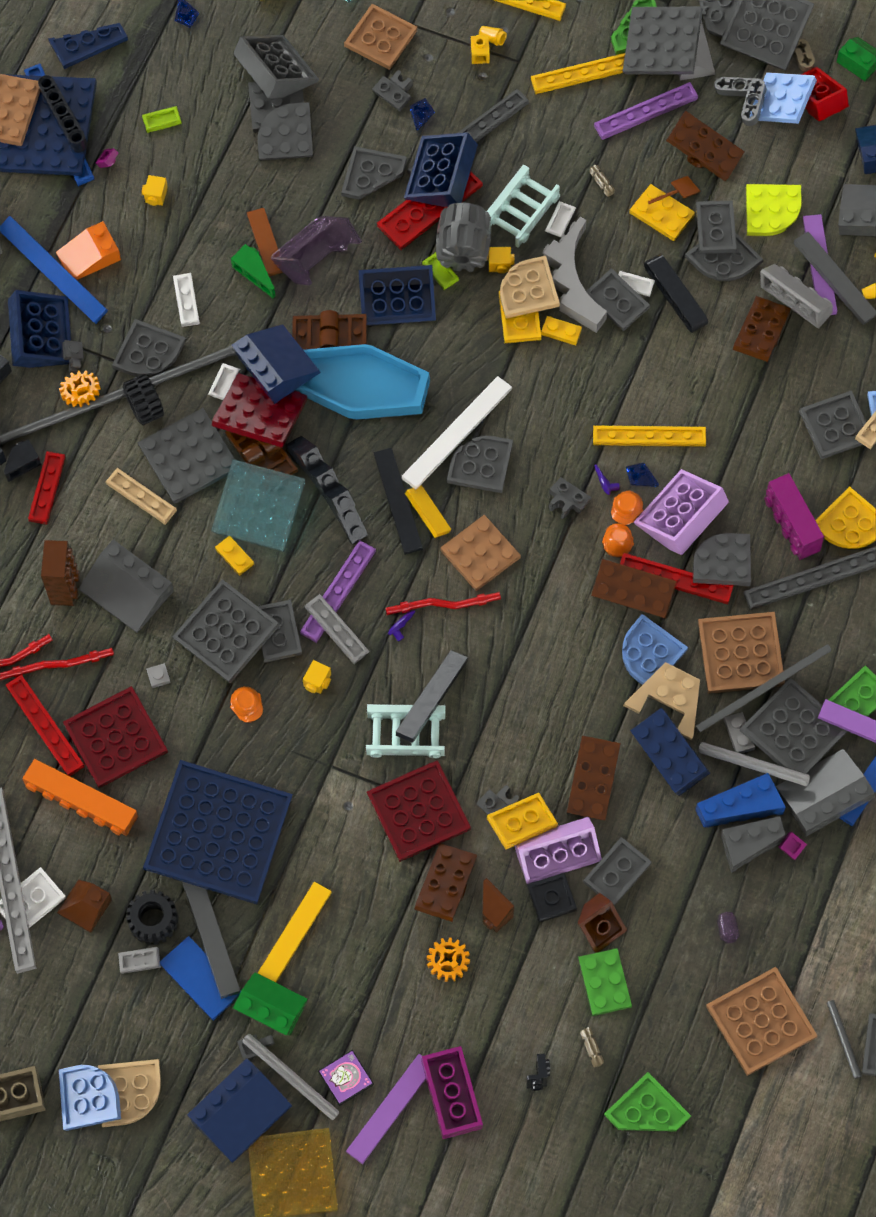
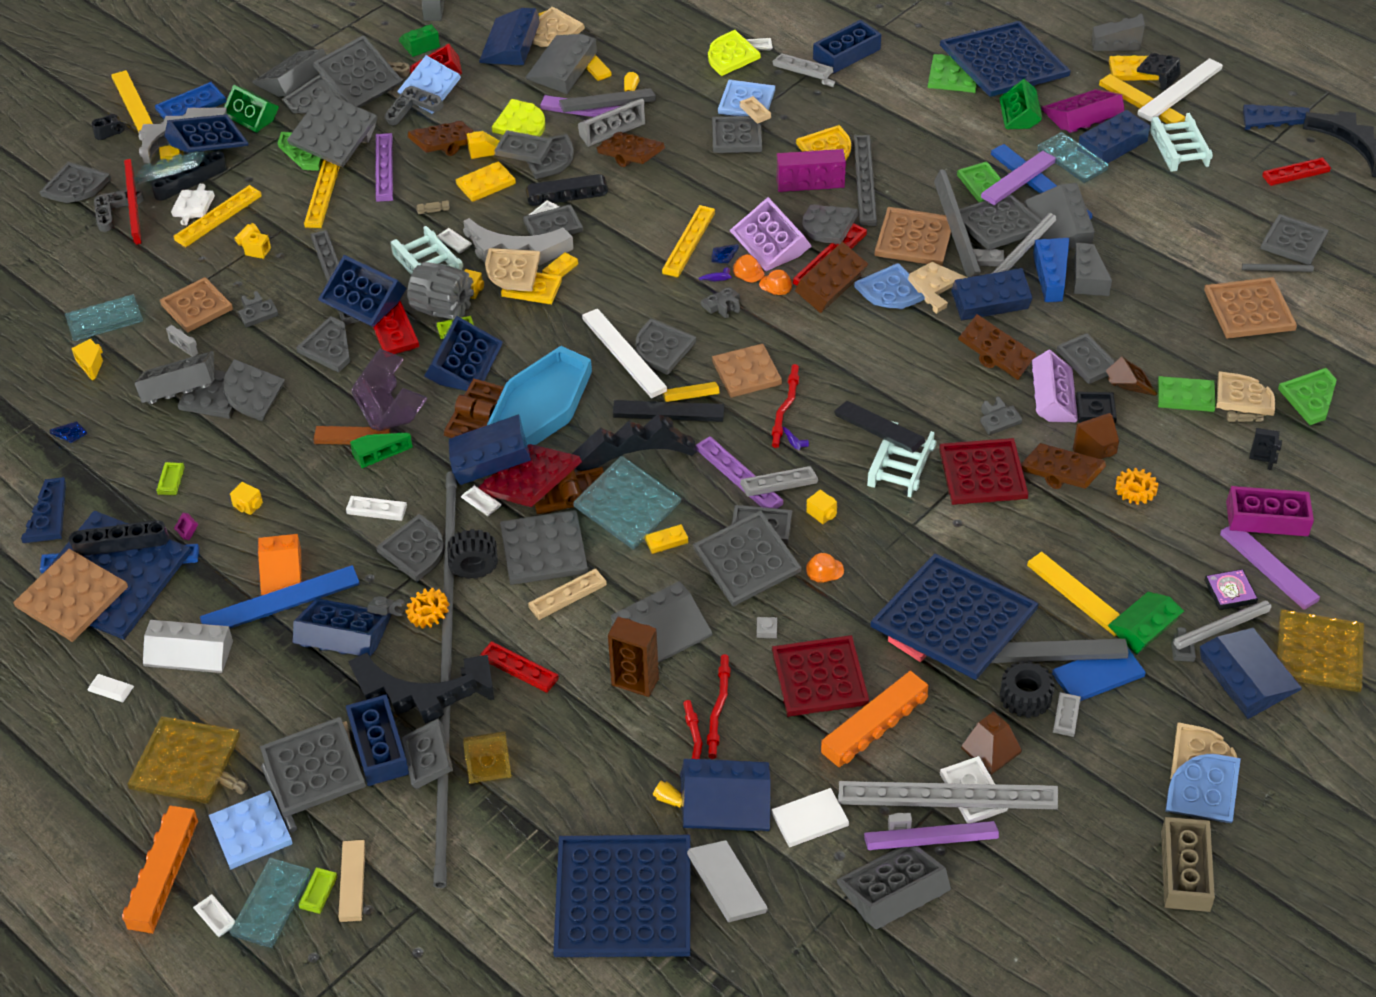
camera: 70 degrees left, 20 degrees down
red plate [5,674,85,776] -> none
clear blue piece [410,98,435,131] -> none
yellow tile [487,793,558,849] -> none
dark orange piece [648,176,700,204] -> none
clear purple brick [717,912,740,943] -> none
magenta plate [778,832,807,860] -> none
none -> light grey plate [166,325,198,357]
none -> yellow slope [467,131,500,159]
none -> tan plate [1217,371,1275,416]

